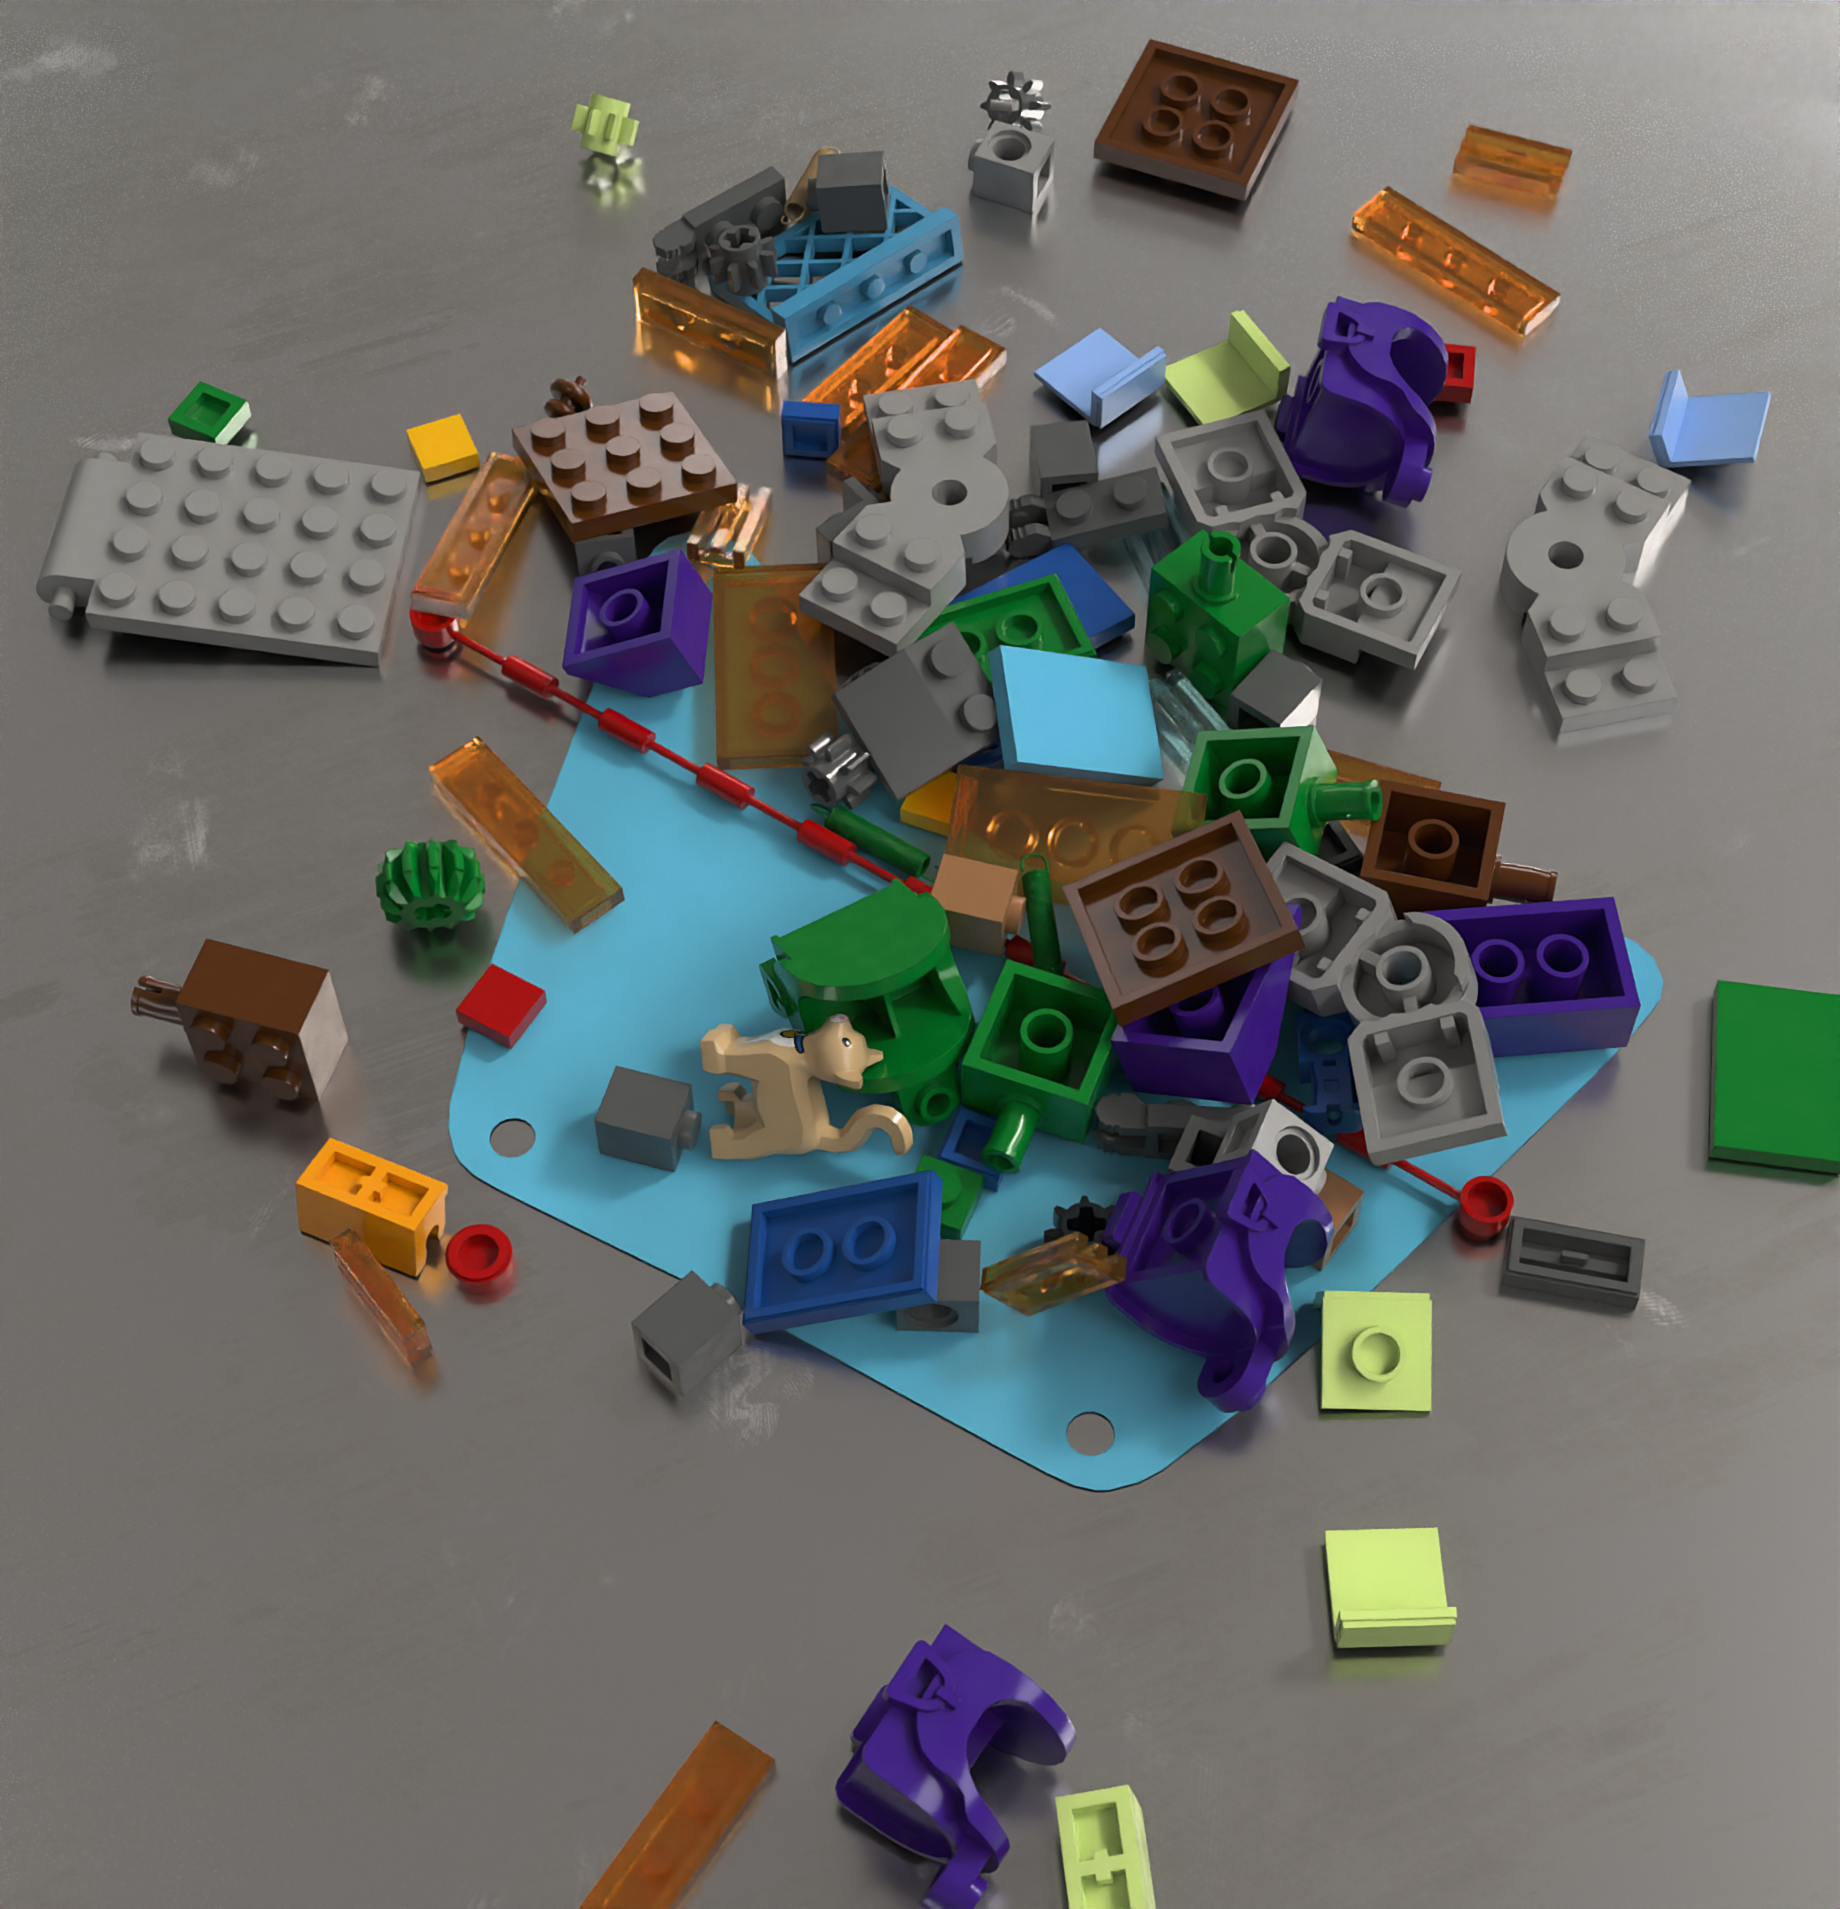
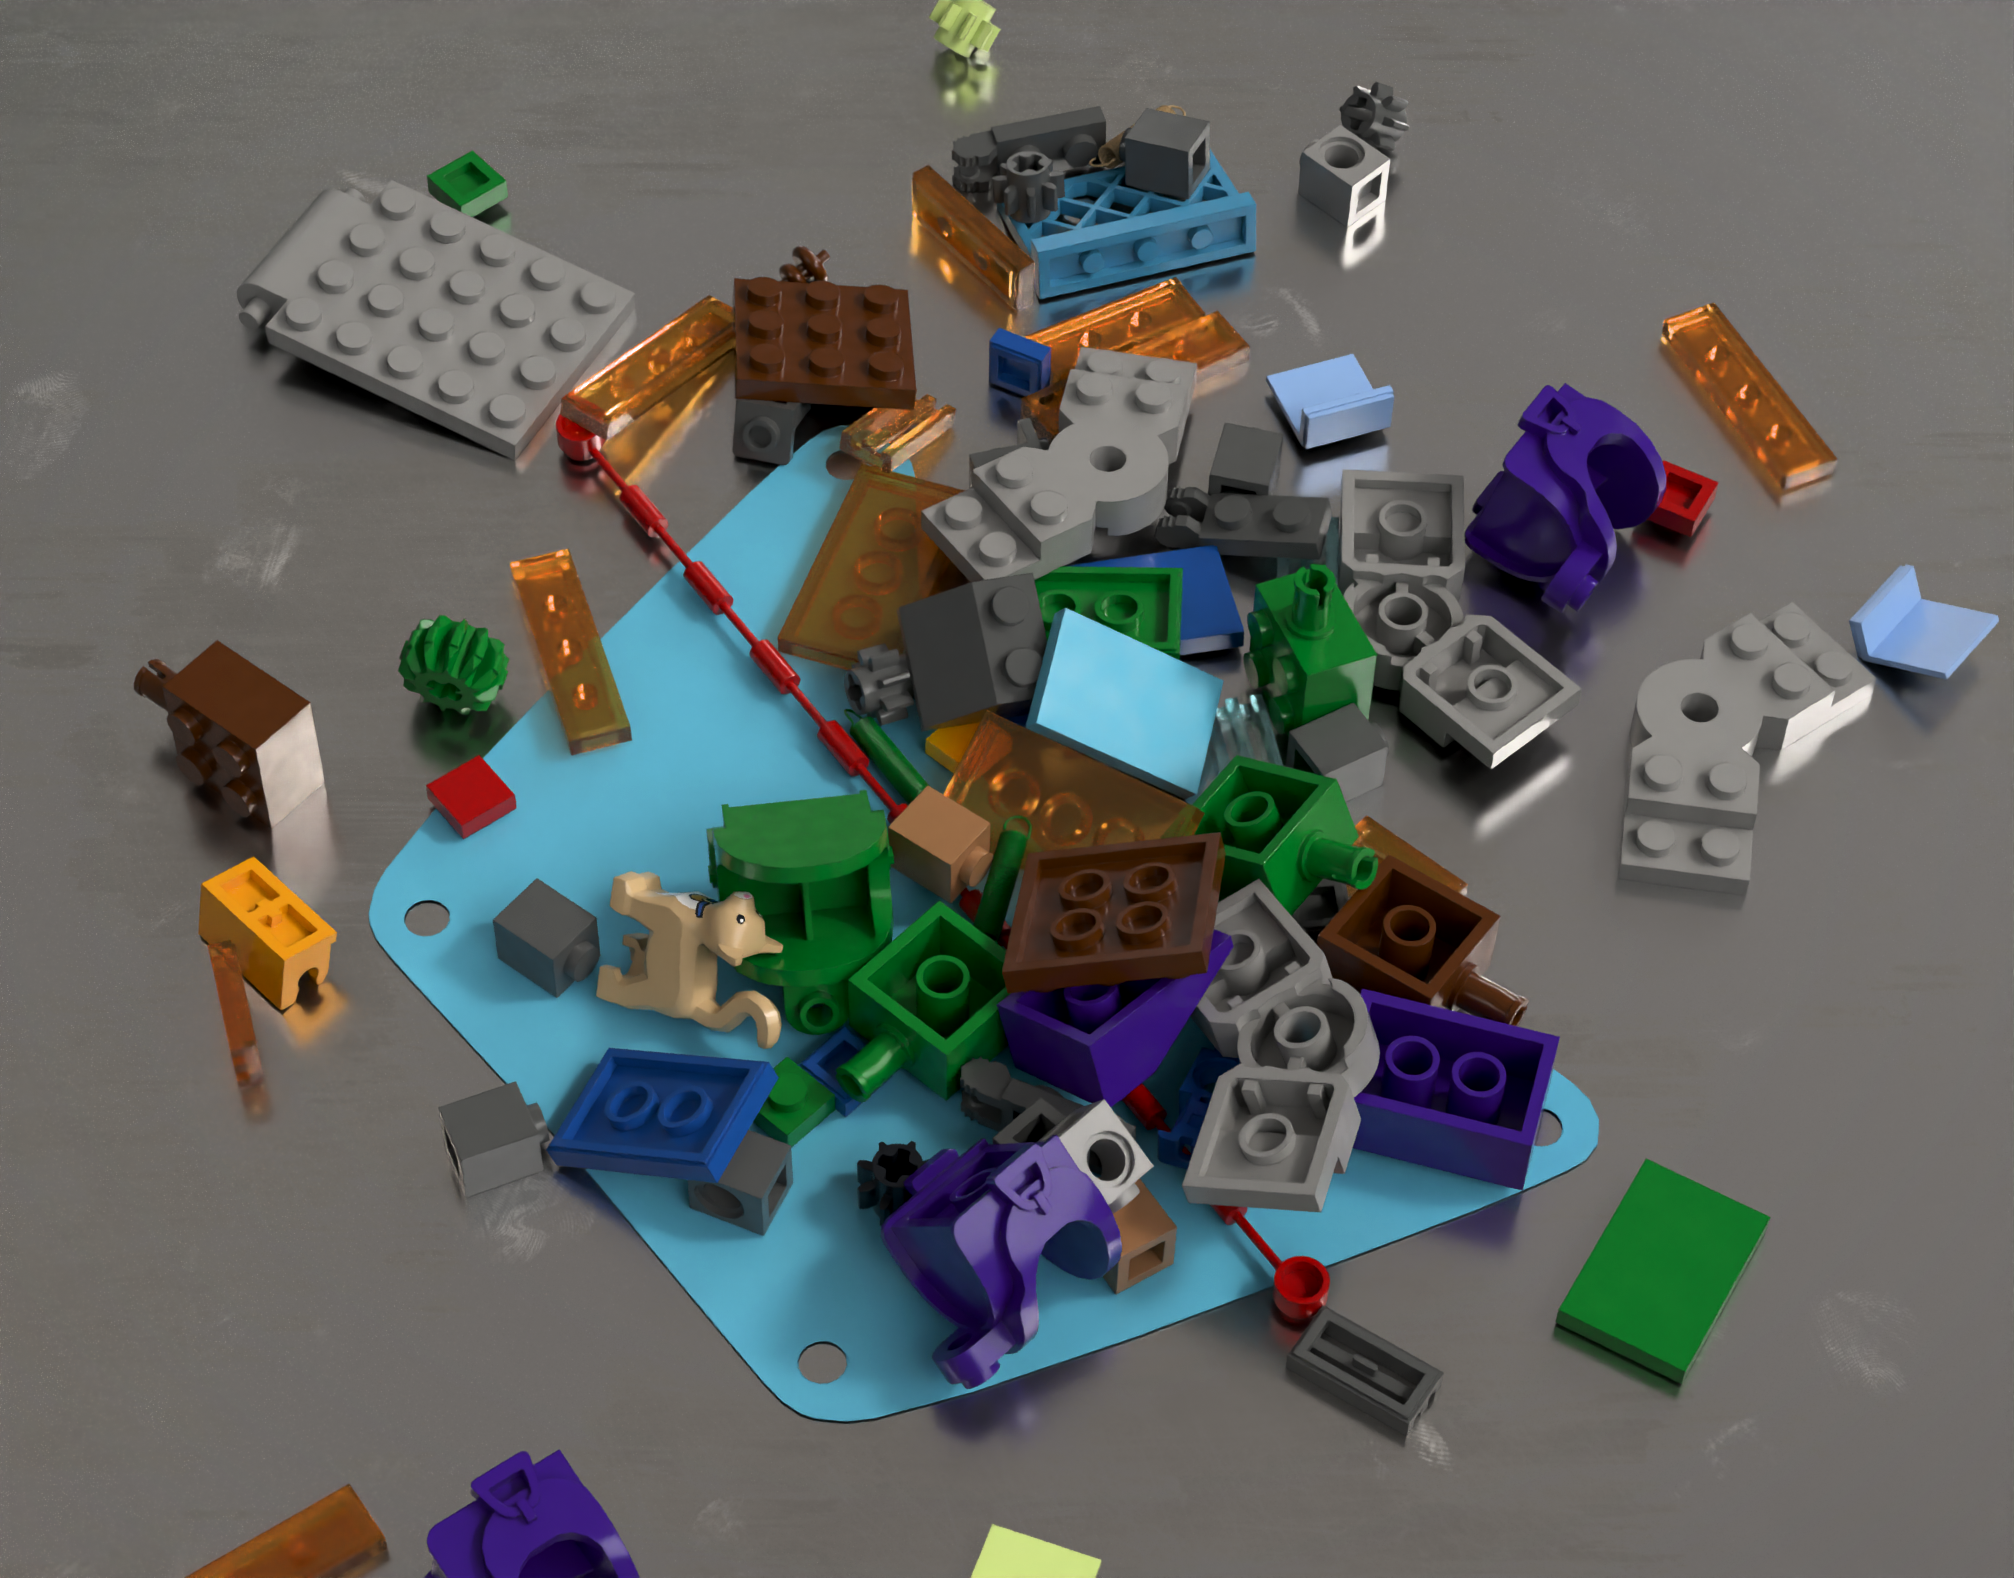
camera: 20 degrees right, 5 degrees down
yellow tile [406,413,480,483] -> none
red tile [445,1224,515,1295] -> none
dark purple slope [562,548,713,698] -> none
clear orange tile [980,1231,1127,1317] -> none
reddish brown plate [1093,39,1299,201] -> none
yellowish green piece [1165,310,1291,425] -> none
yellowish green piece [1313,1290,1432,1411] -> none
clear orange tile [1452,124,1573,200] -> none

